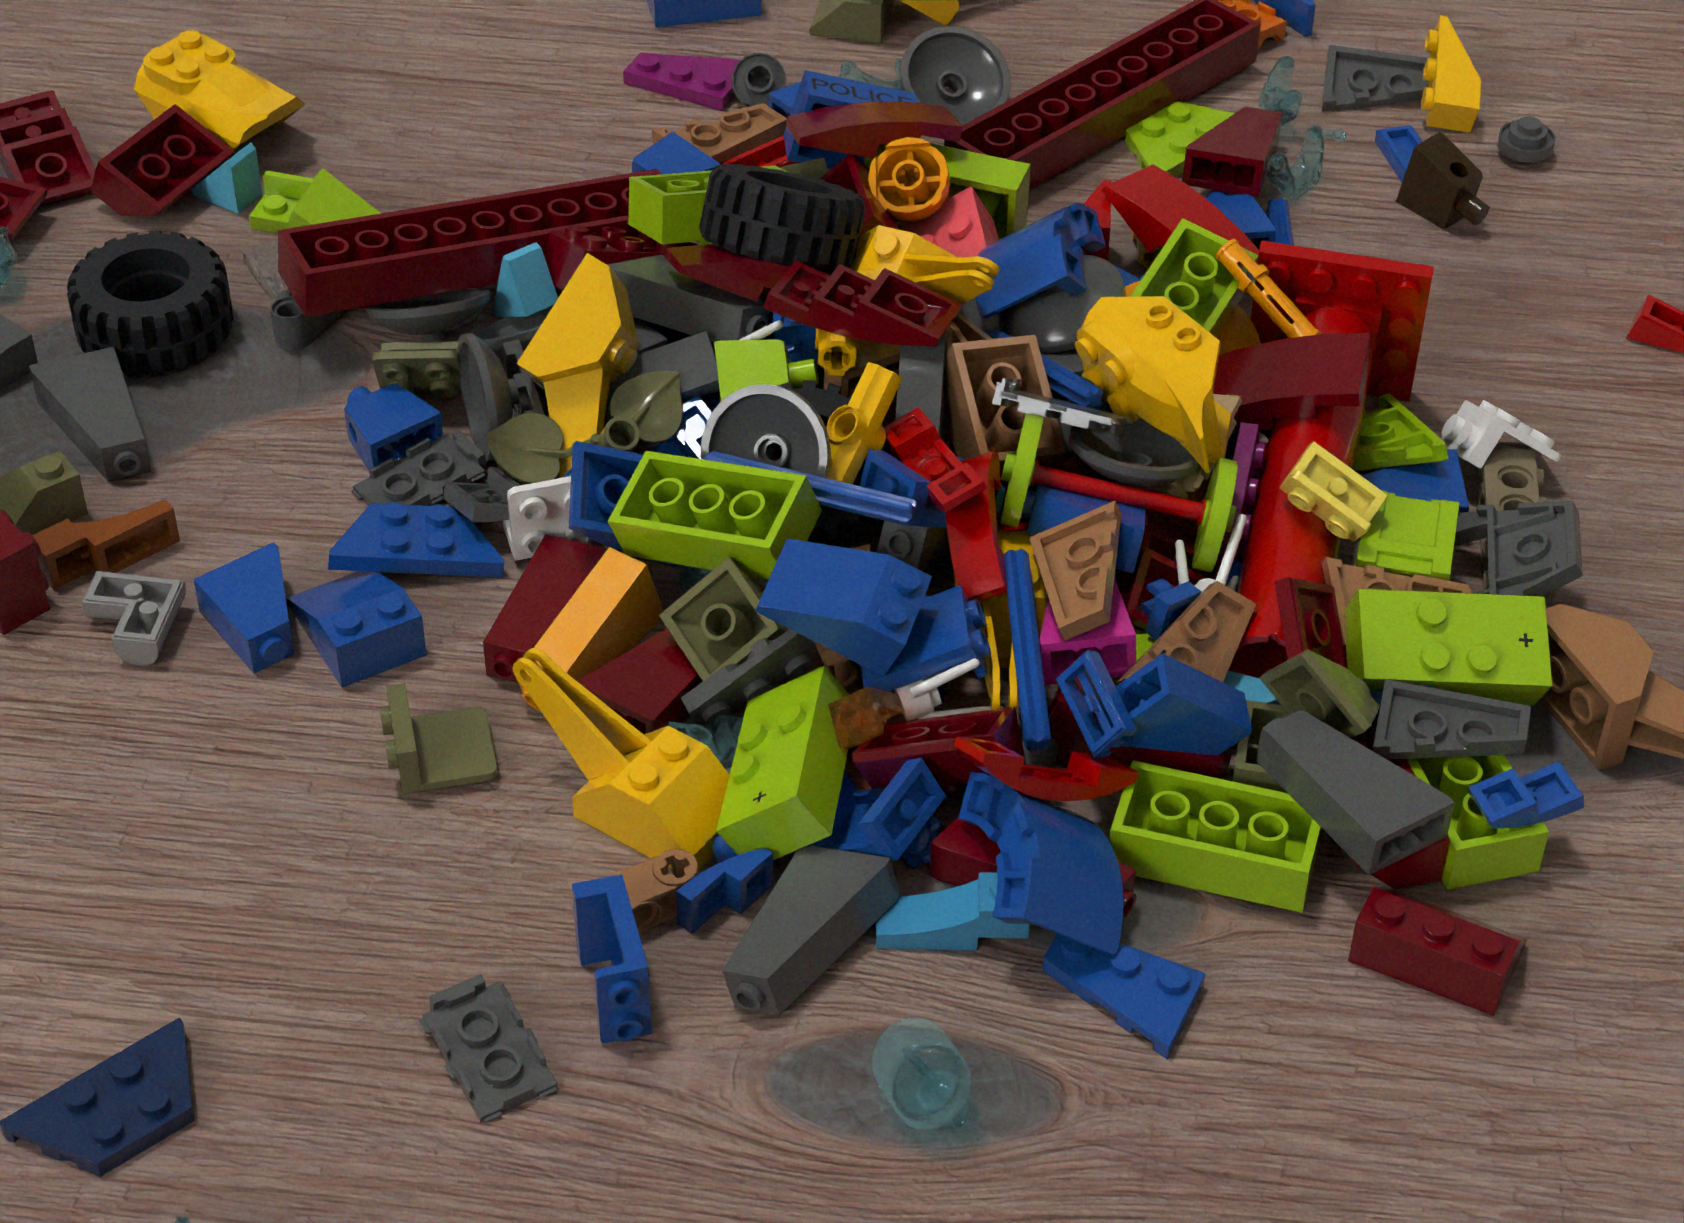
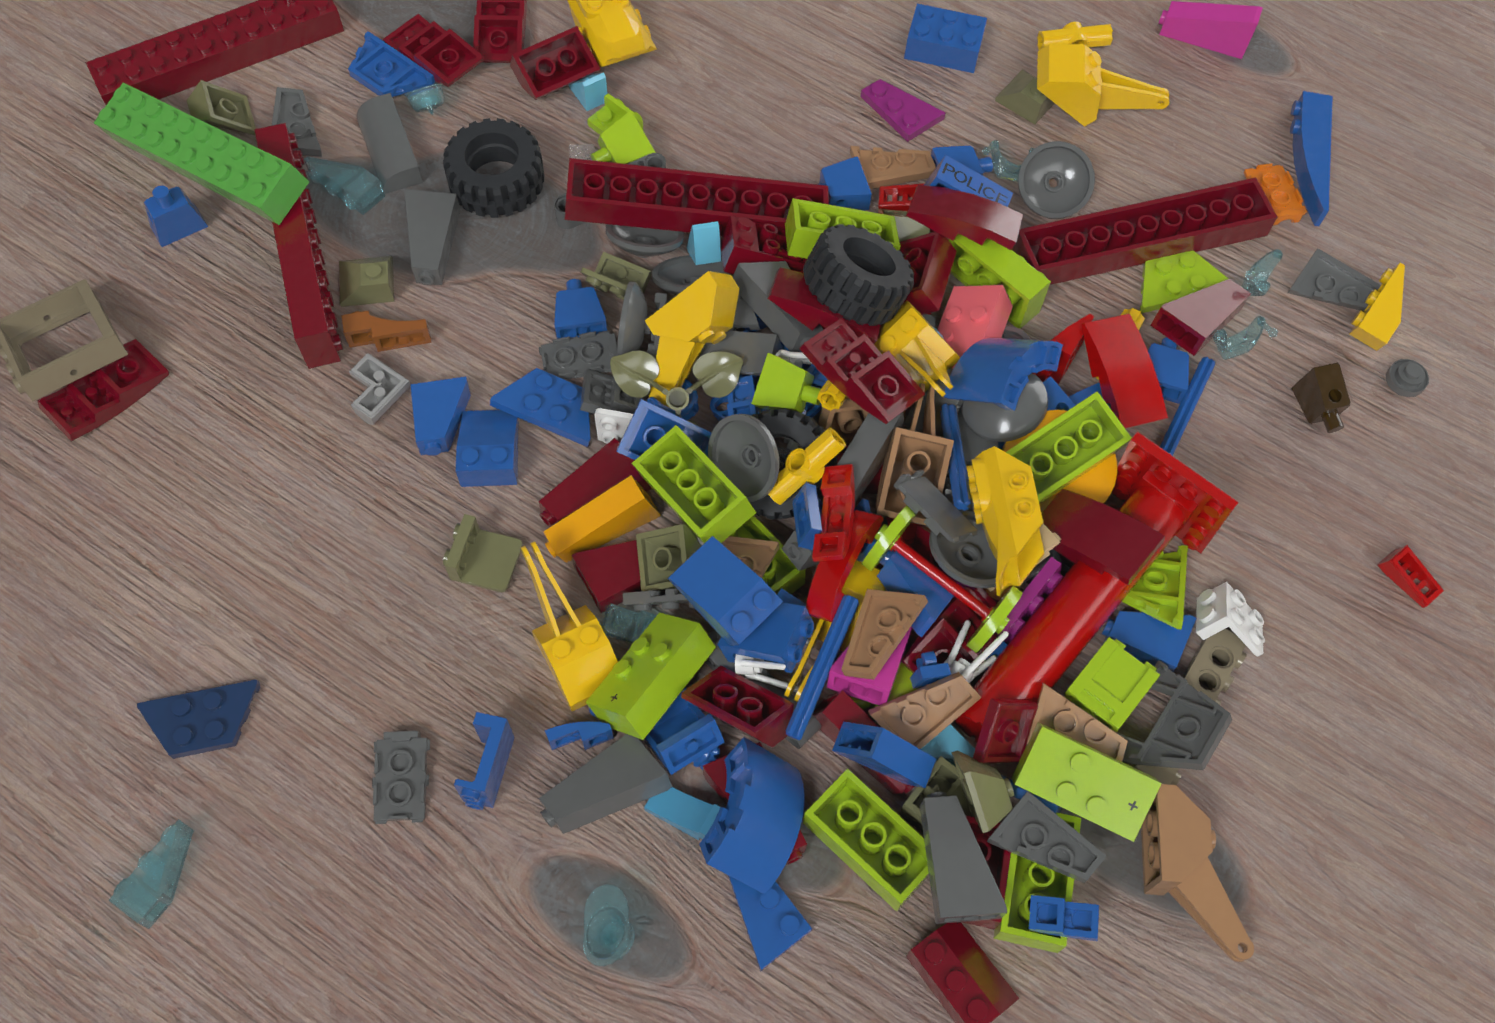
camera: 25 degrees right, 20 degrees up
medium nougat piece [609,849,698,934] -> none
blue axle [704,451,918,526] -> none
dark grey plate [732,53,786,107] -> none
clear orange bracket [828,687,903,749] -> none
light orange cylinder [868,137,951,222] -> none
red slope [954,736,1139,802] -> none
blue tile [1056,650,1137,759] -> none
light orange pin [1215,238,1321,338] -> none
light yellow bracket [1279,441,1388,542] -> none
blue tile [1375,125,1423,182] -> none

